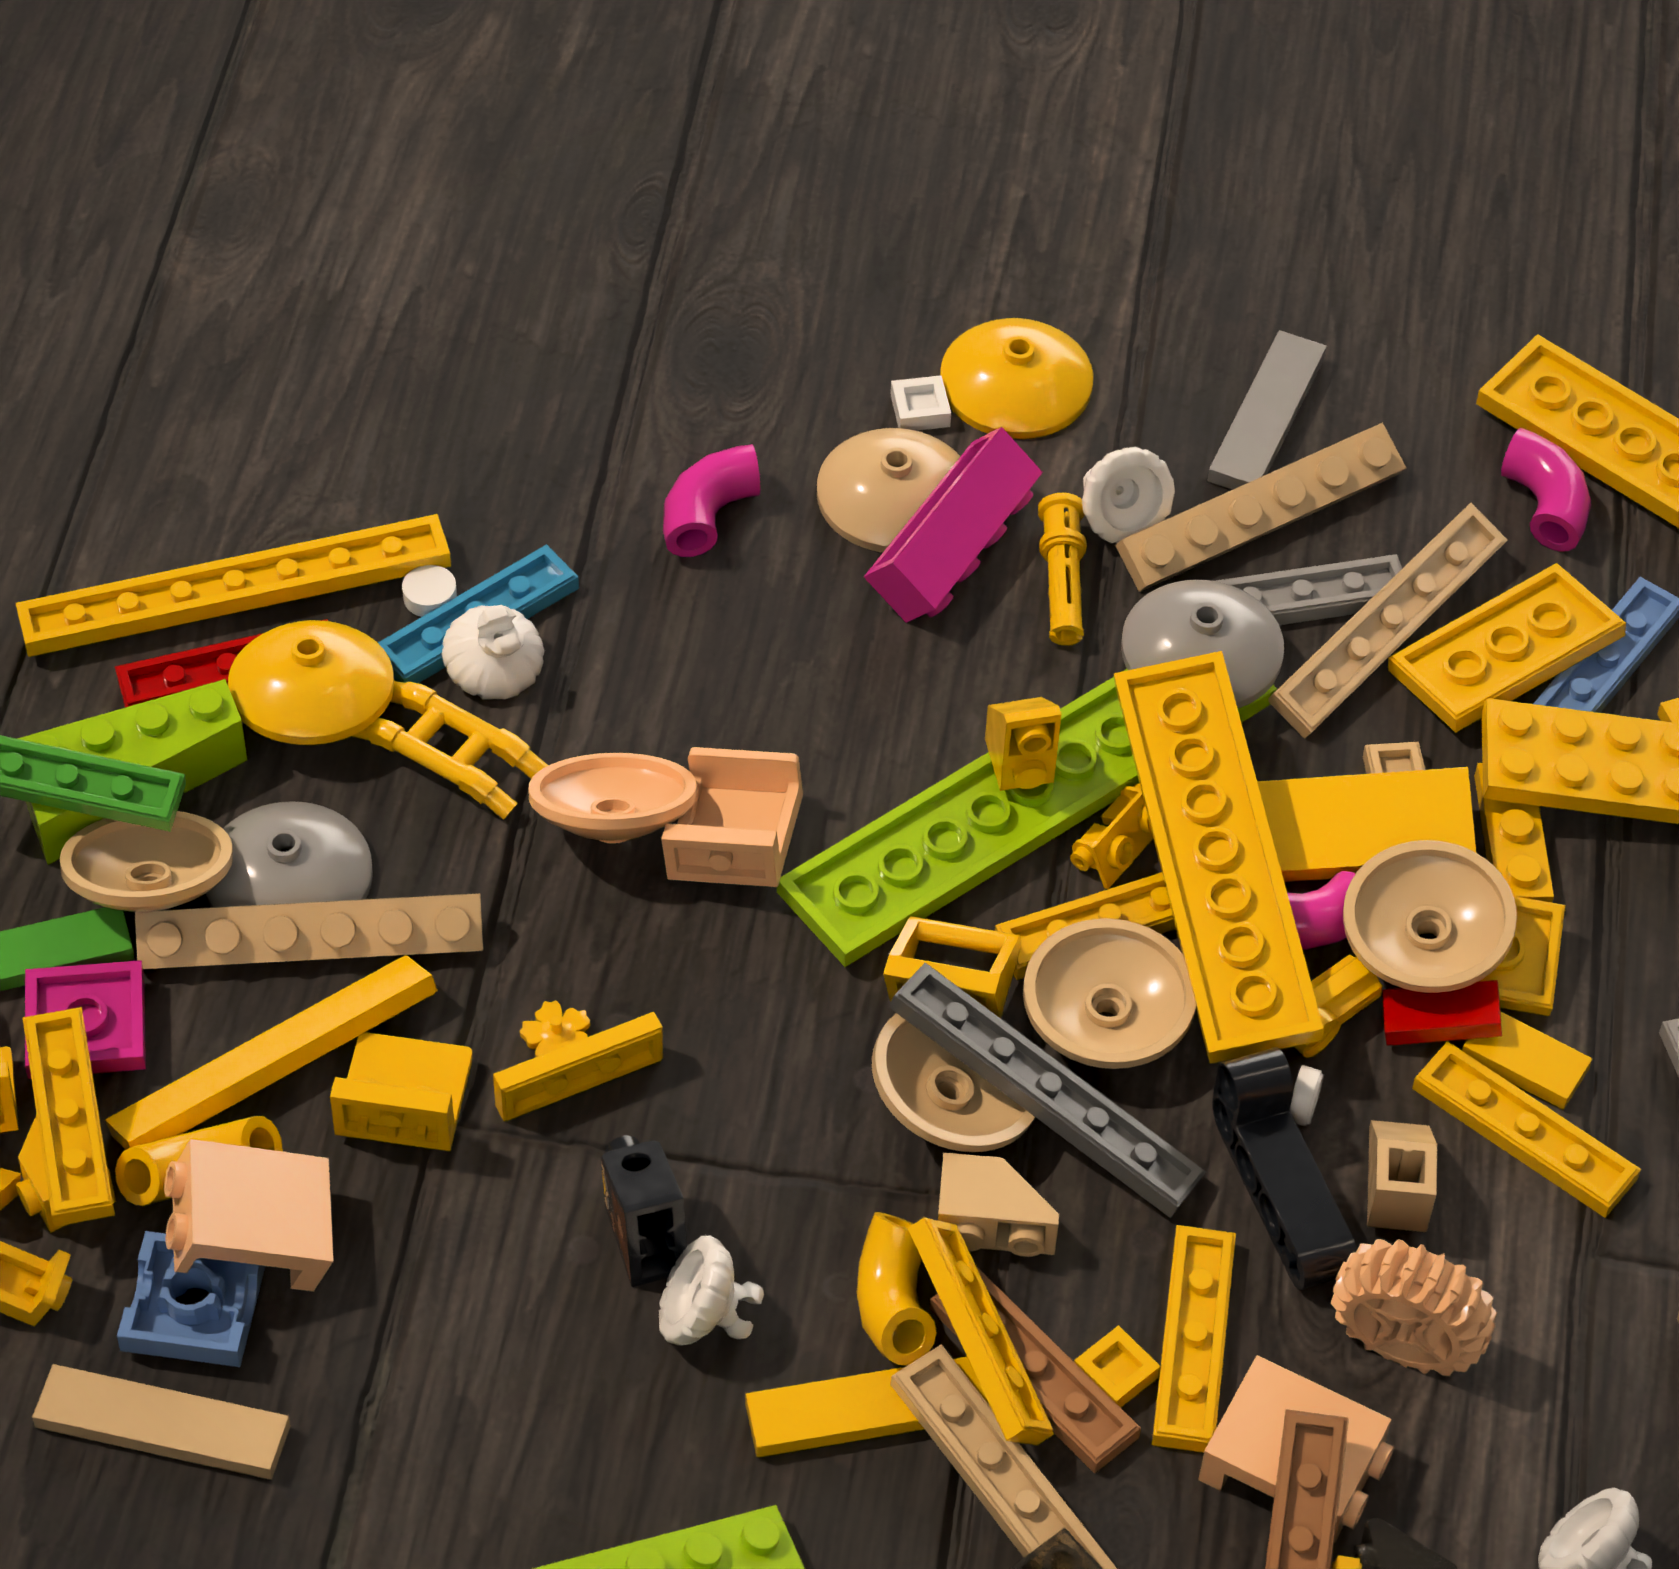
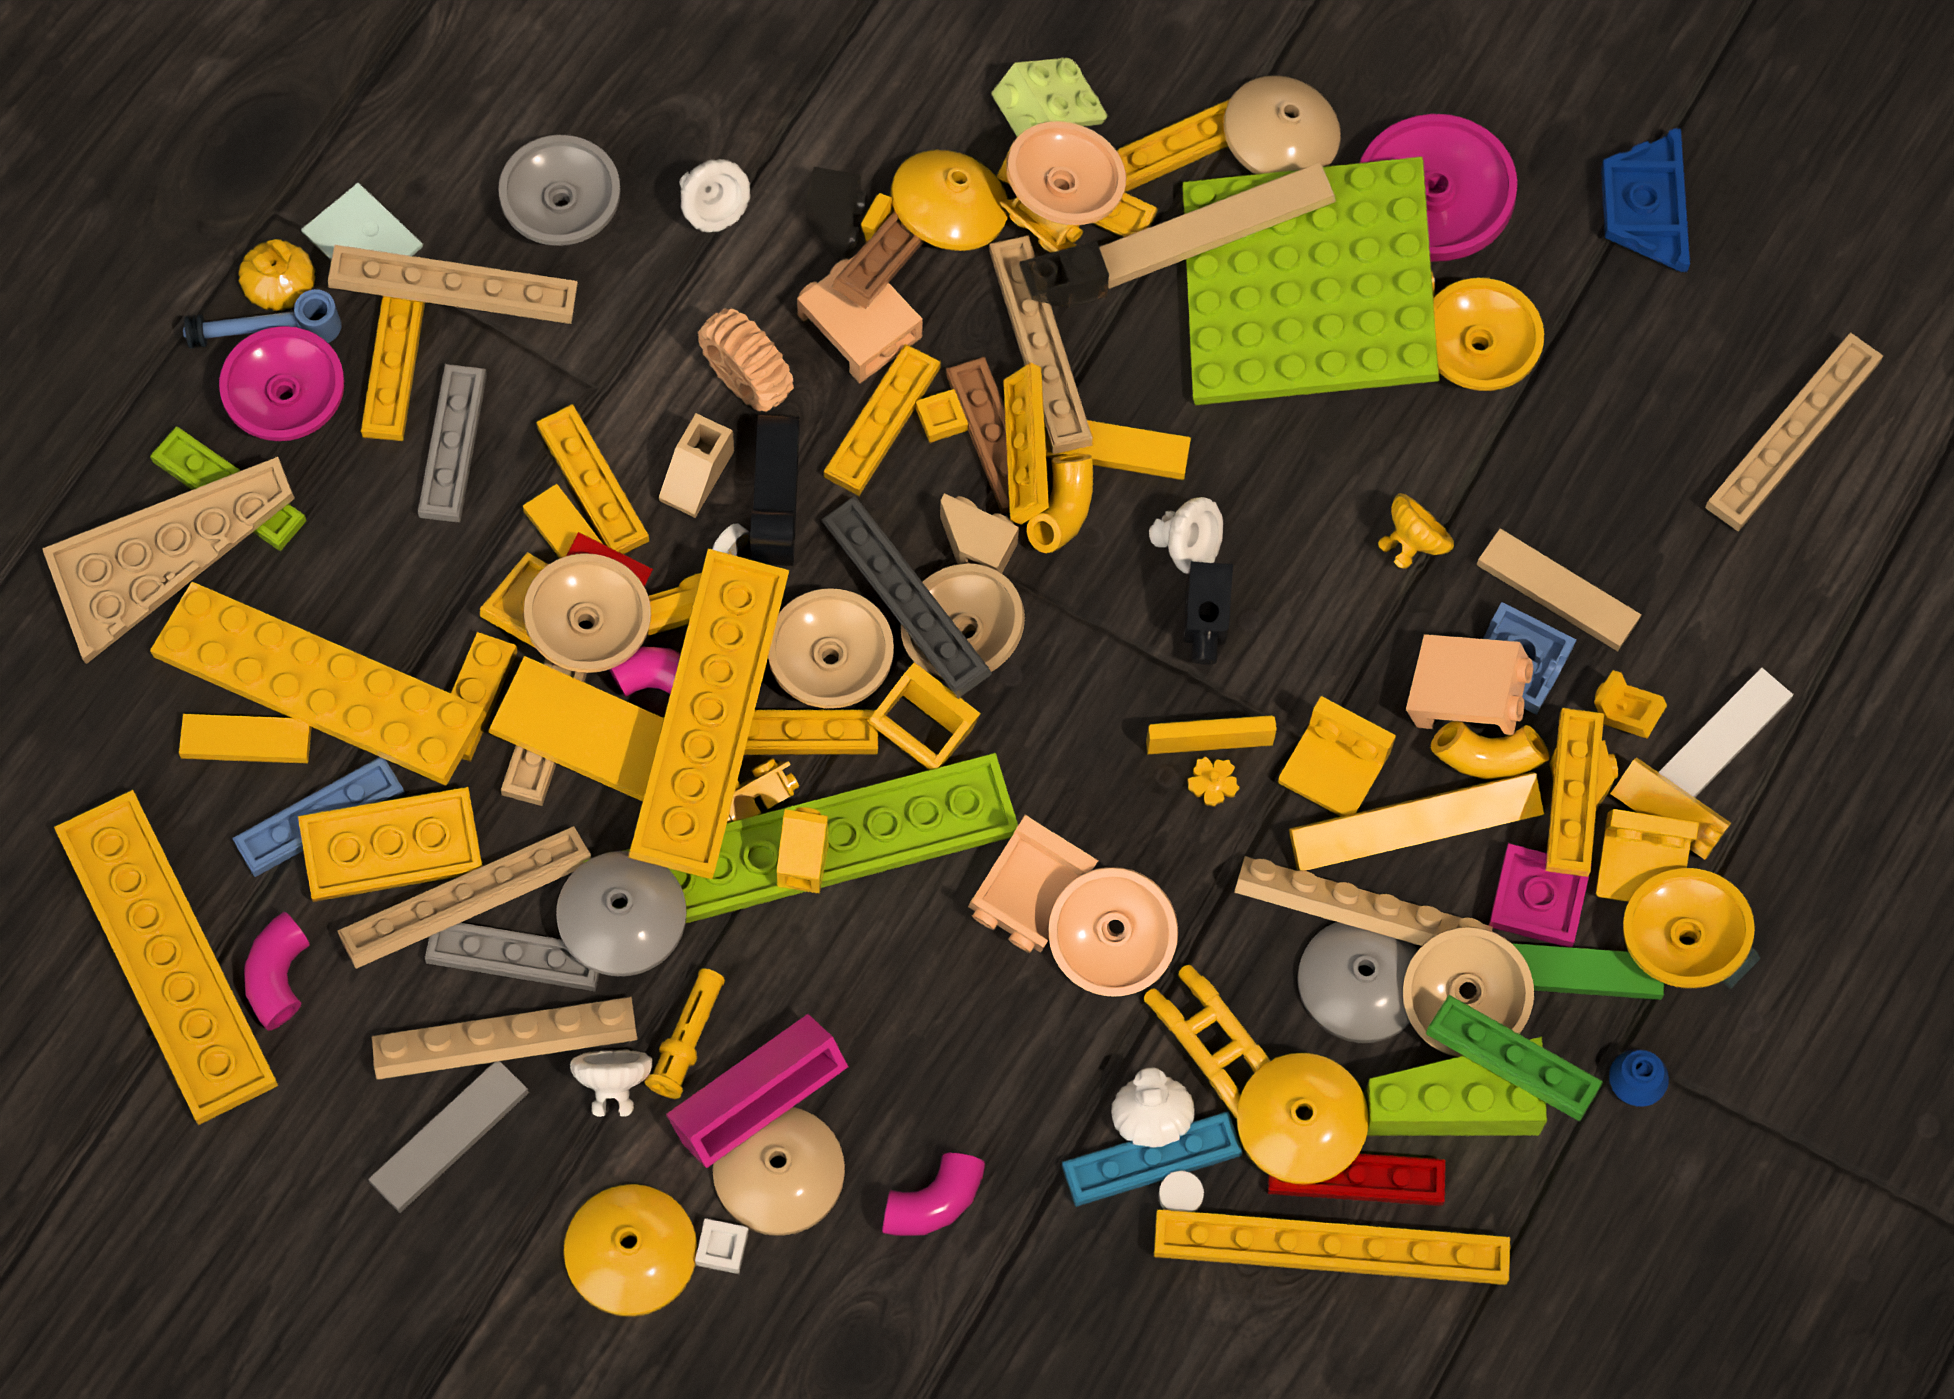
camera: 160 degrees left, 15 degrees up
none -> yellow hair [1378,493,1454,569]

